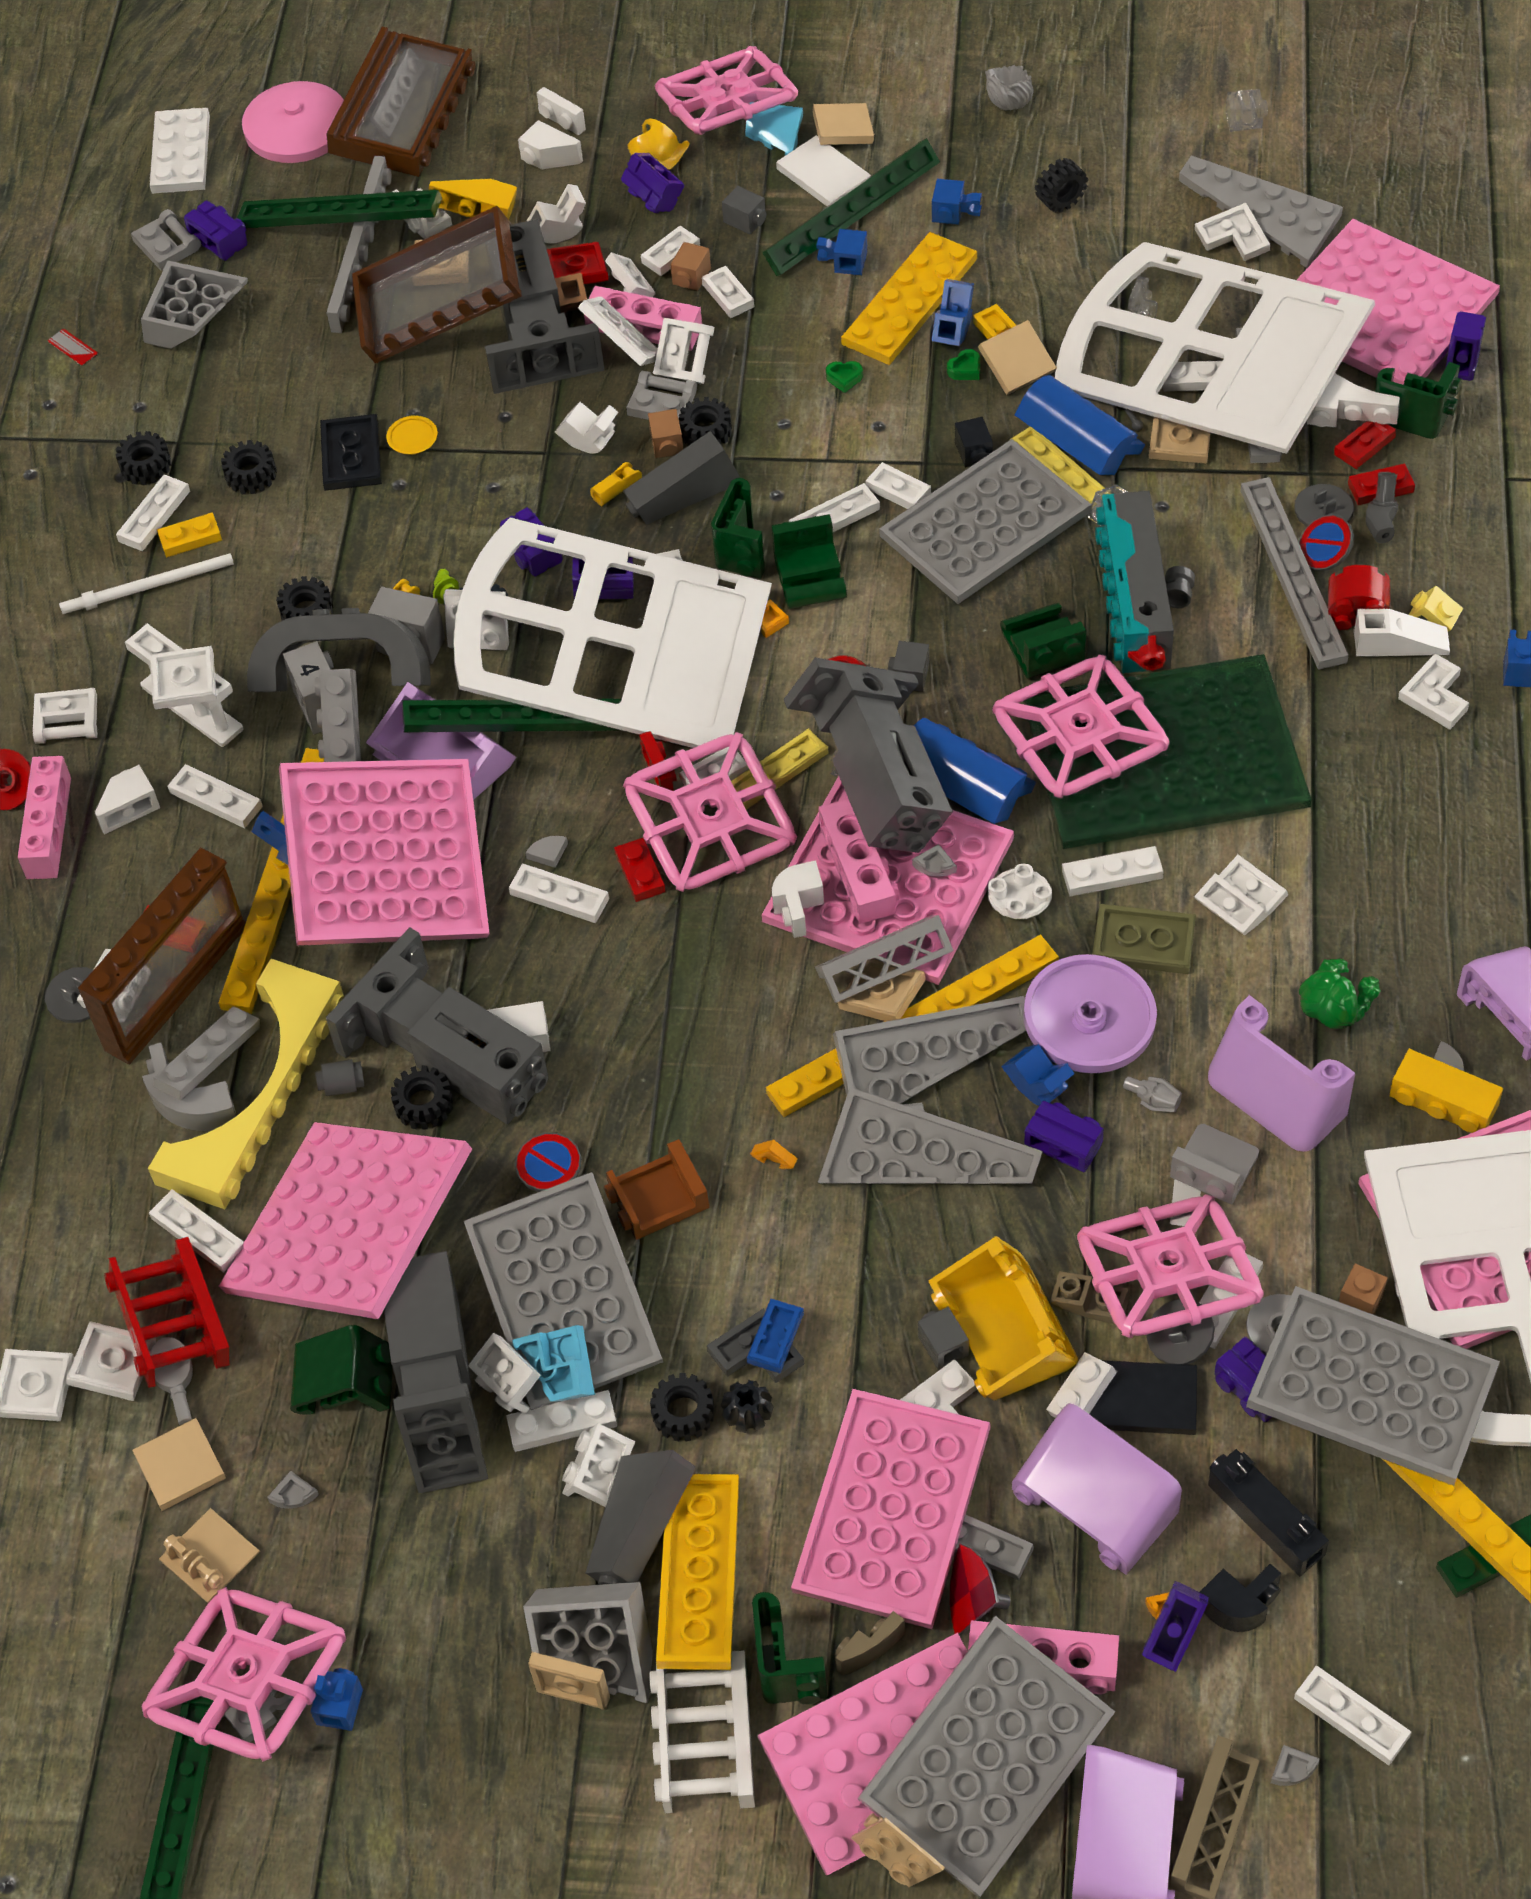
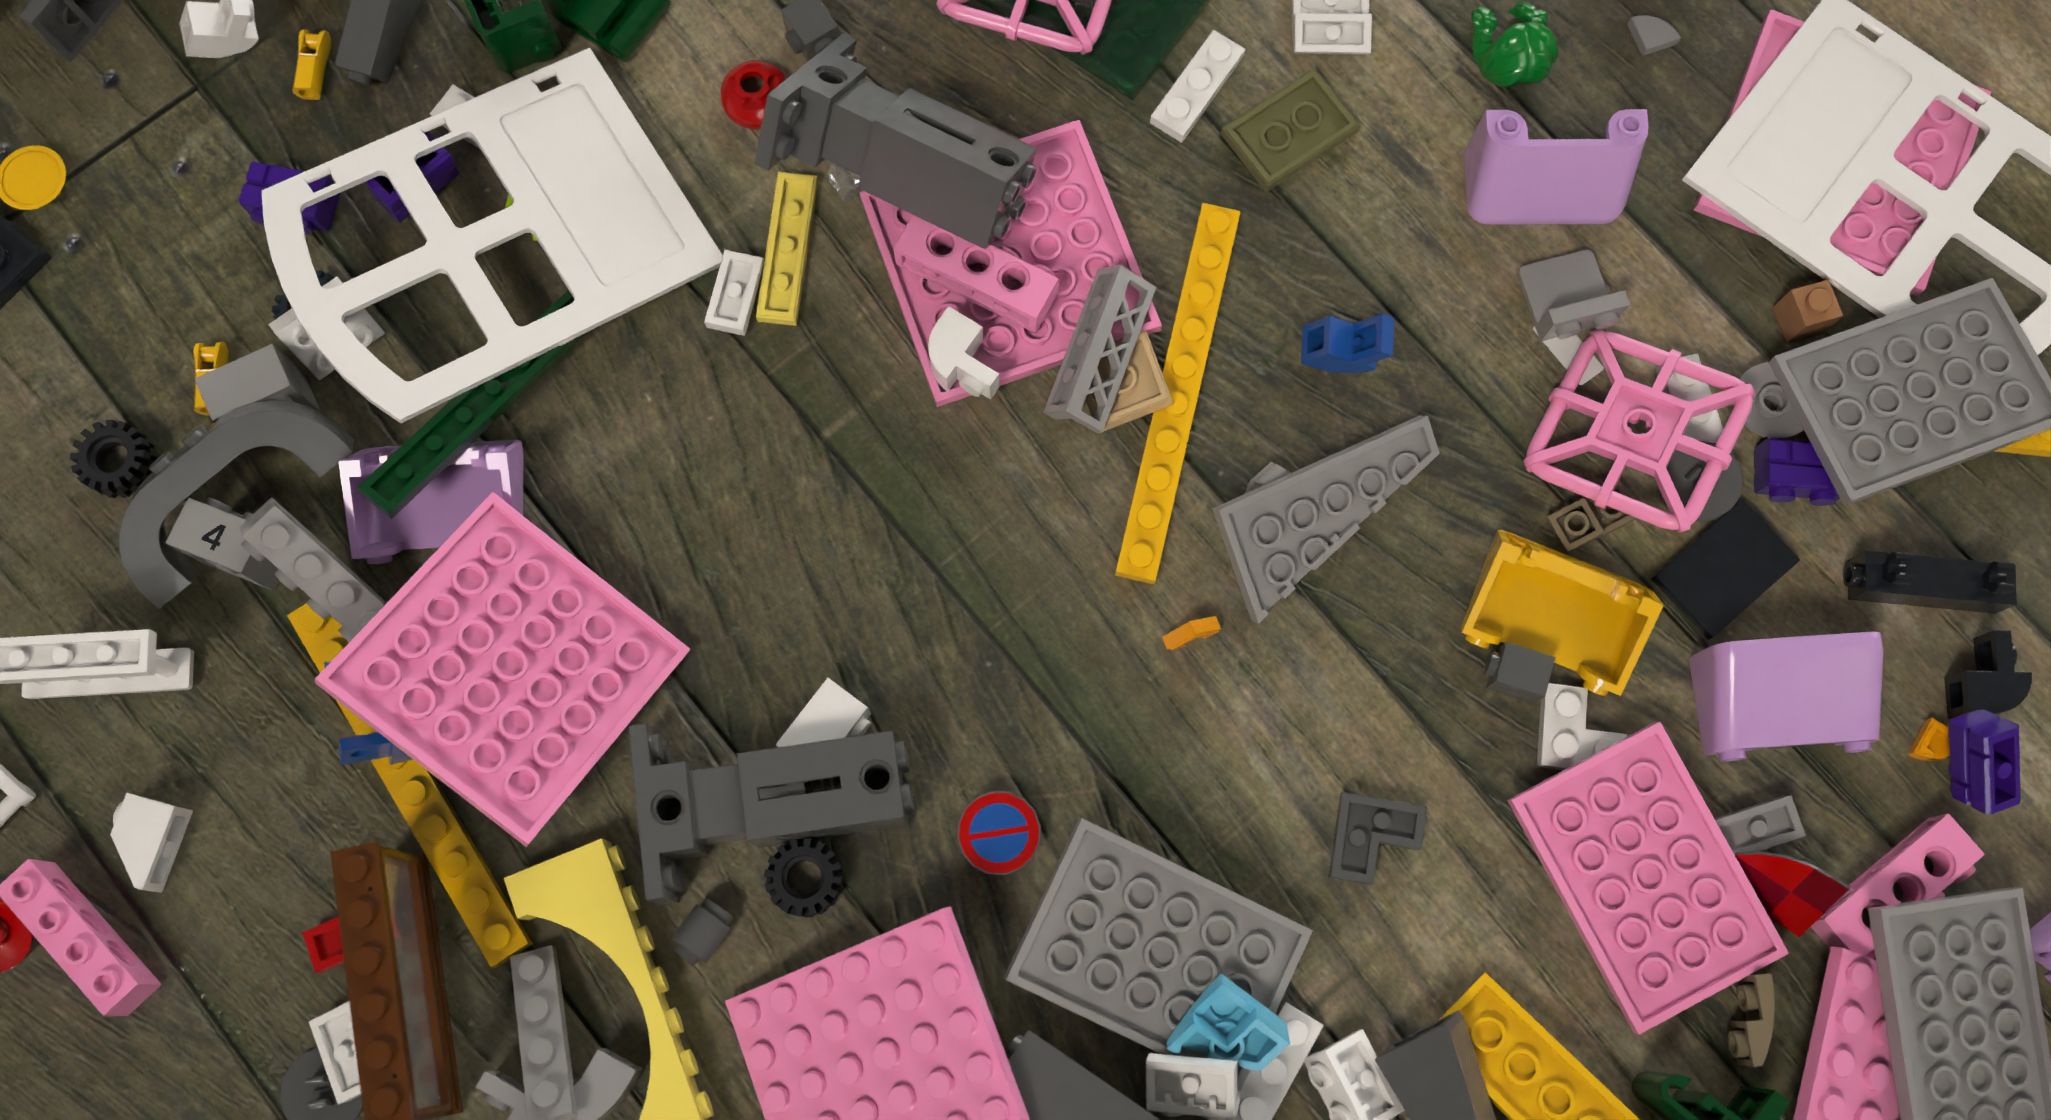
camera: 50 degrees left, 20 degrees up
white tile [150,646,217,709] -> none
white plate [168,764,263,828] -> none
lime plate [433,569,459,604] -> none
white plate [509,863,609,923] -> none
light grey tile [526,836,568,868] -> none
dark orange panel [604,1139,710,1240] -> none
red plate [614,837,666,902] -> none
bright pink plate [623,732,797,892] -> none
red plate [639,731,677,791] -> none
black tyre [650,1373,714,1442] -> none
black piece [721,1380,774,1433] -> none
blue plate [747,1299,804,1373] -> none
light orange tile [760,599,789,638] -> none
light grey wing [833,996,1026,1104] -> none
light grey tile [912,844,957,877] -> none
blue brick [914,718,1036,824] -> none
white dish [988,864,1052,919] -> none
lavender dish [1023,954,1157,1073] -> none
dark purple brick [1024,1101,1104,1173] -> none
white plate [1046,1352,1117,1418] -> none
light grey piece [1123,1076,1182,1112] -> none
yellow brick [1389,1048,1503,1133] -> none

